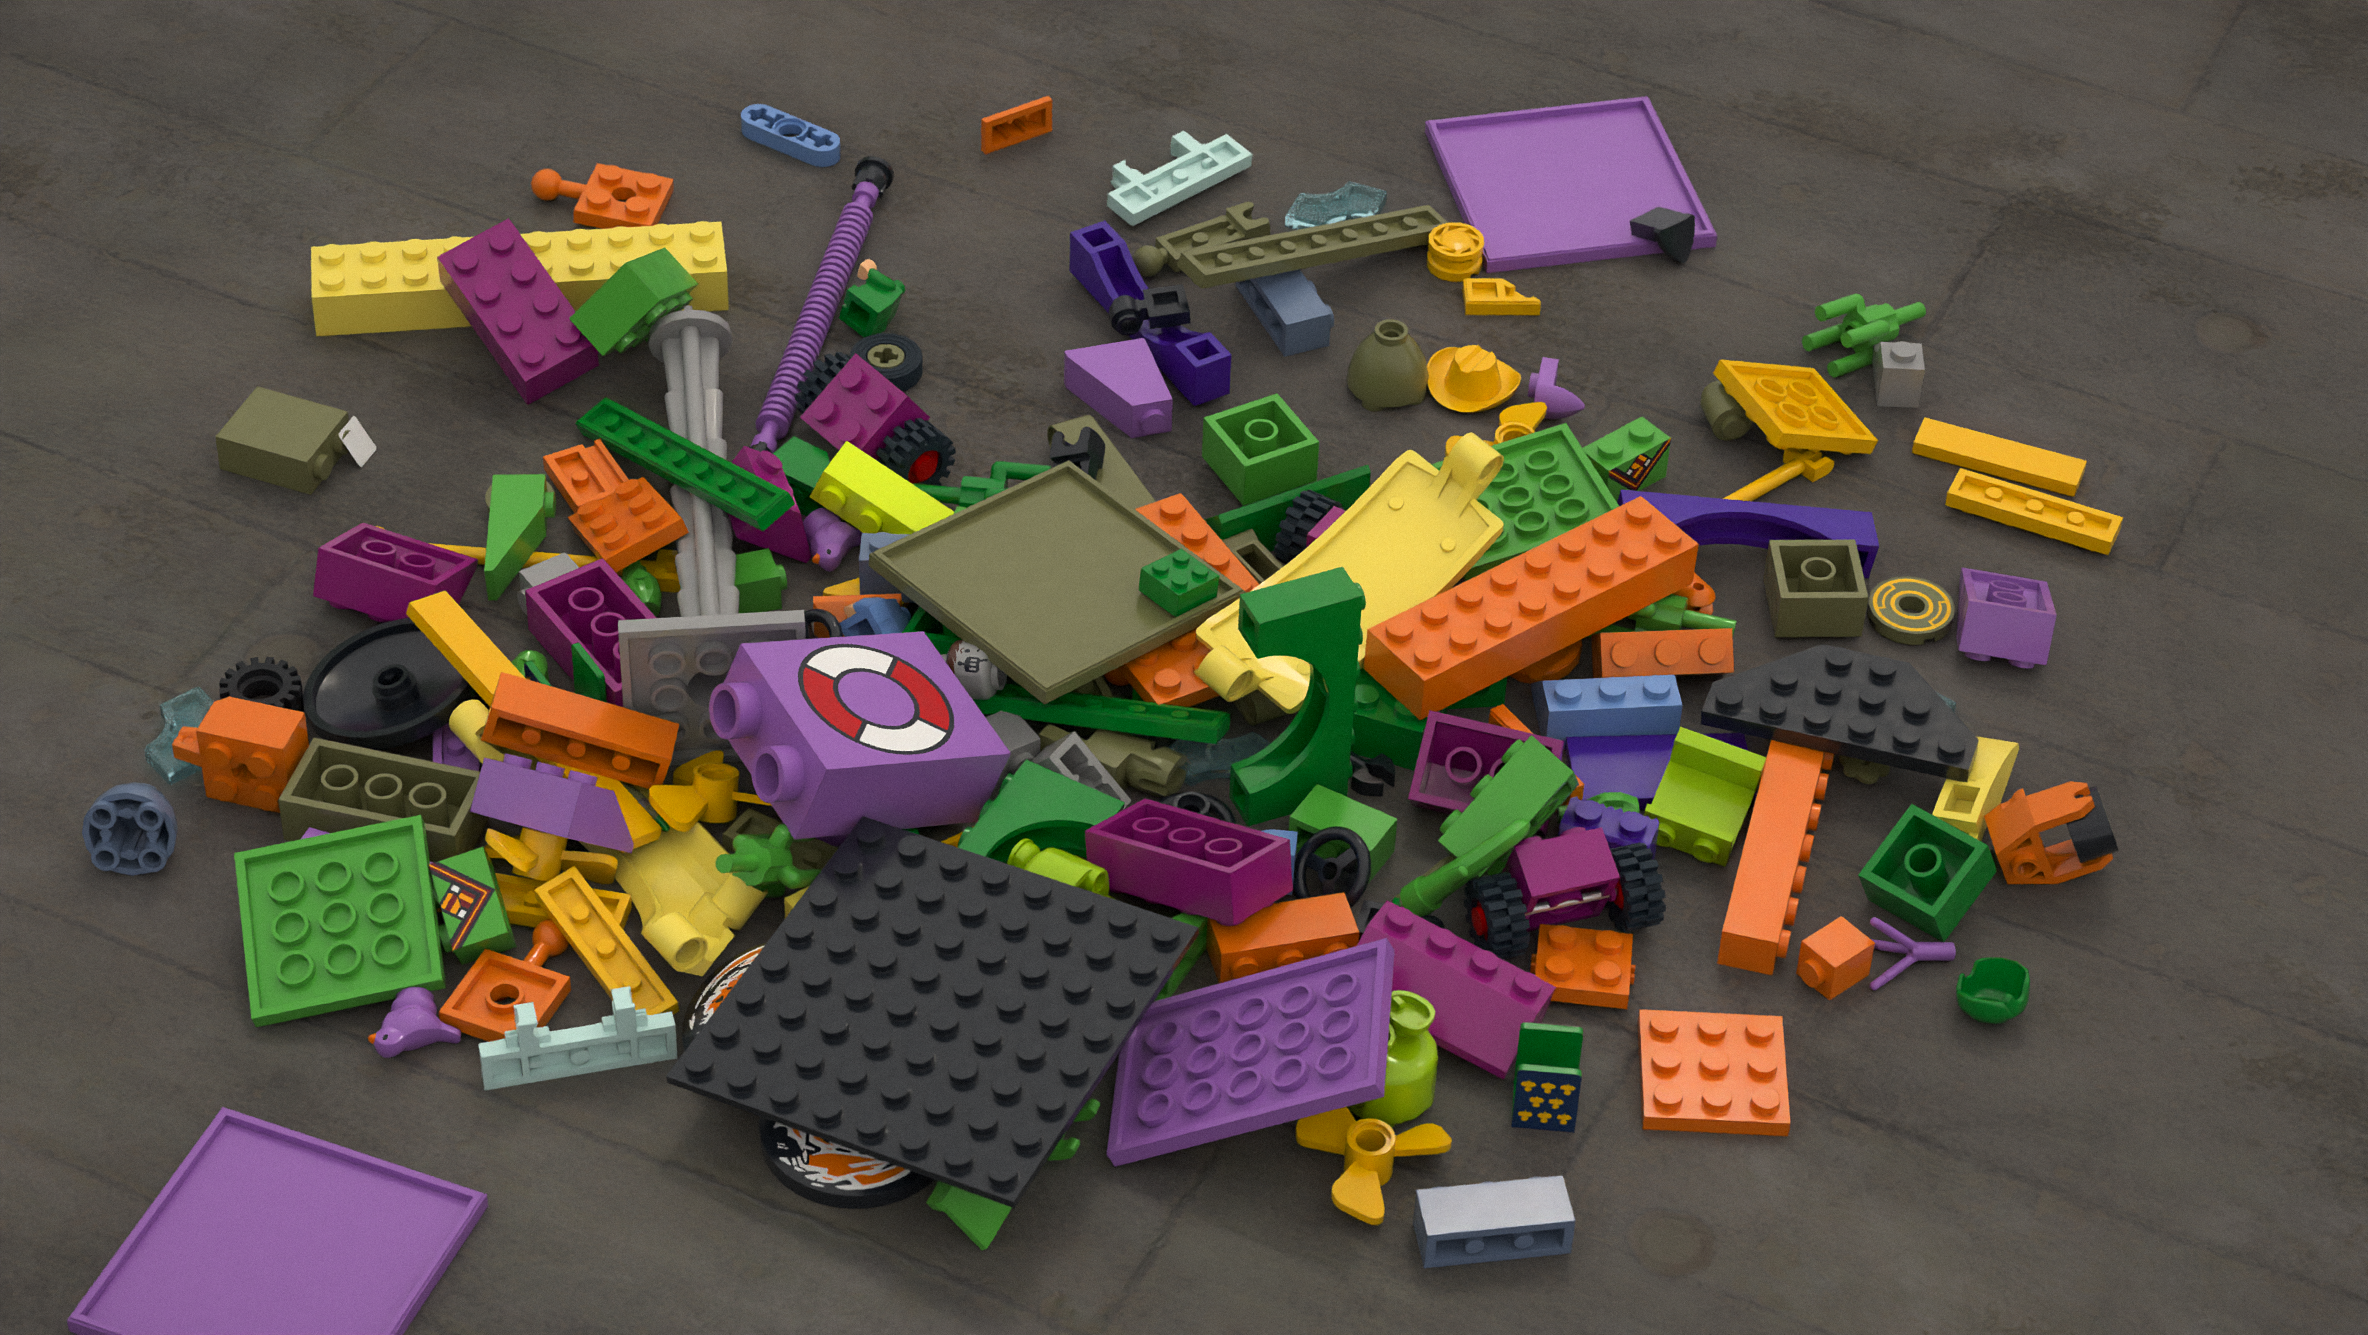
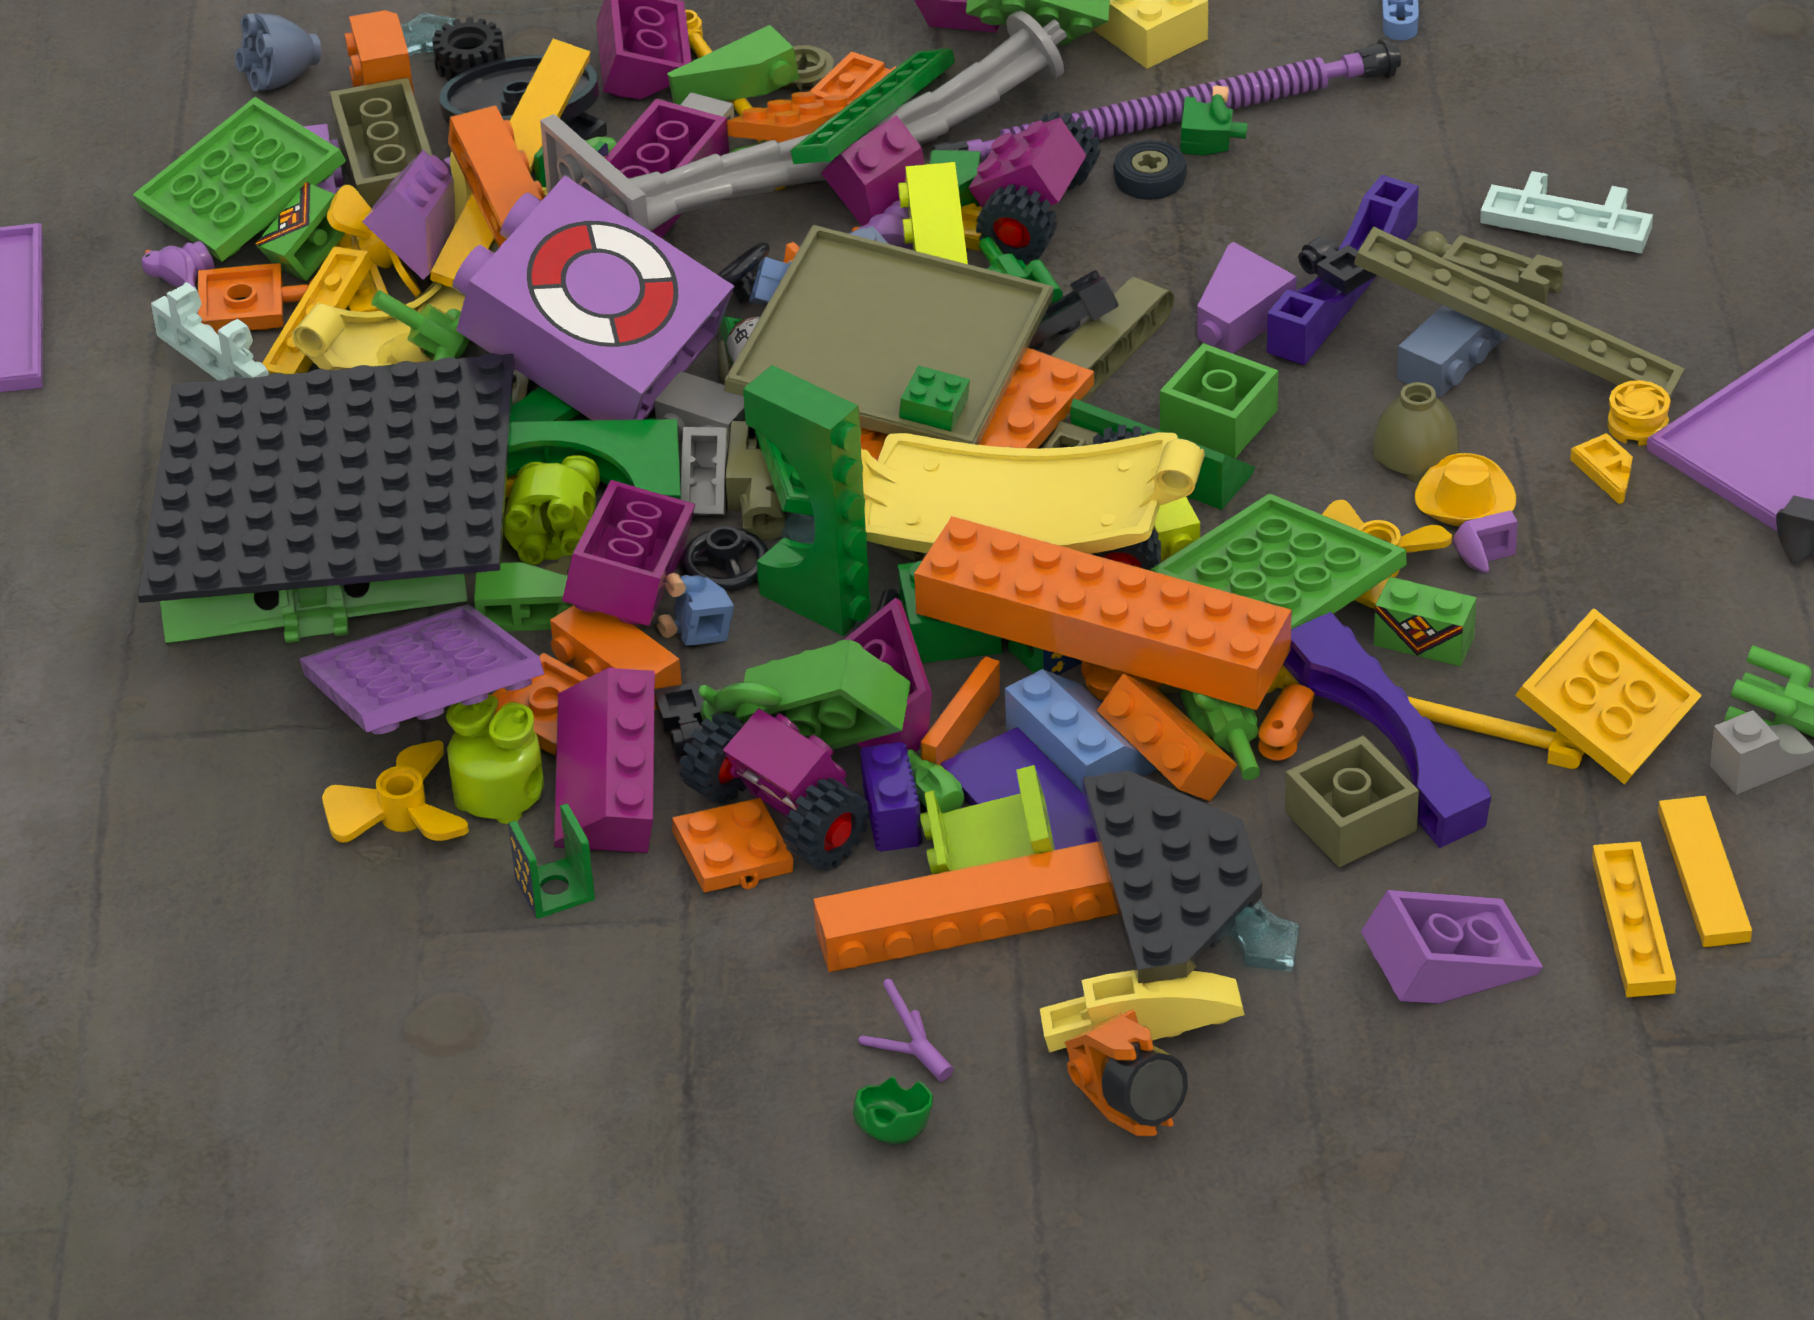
camera: 65 degrees right, 0 degrees up
bright green brick [735,548,787,613] -> none
orange slope [981,96,1052,155] -> none
clear light blue tile [1285,181,1387,230] -> none
bright green brick [1289,784,1397,884] -> none
black piece [1293,826,1371,909] -> none
brick [1413,1175,1575,1268] -> none
orange plate [1637,1009,1791,1136] -> none
orange brick [1796,916,1875,1001] -> none
green brick [1858,804,1997,942] -> none
olive tile [1867,576,1955,645] -> none

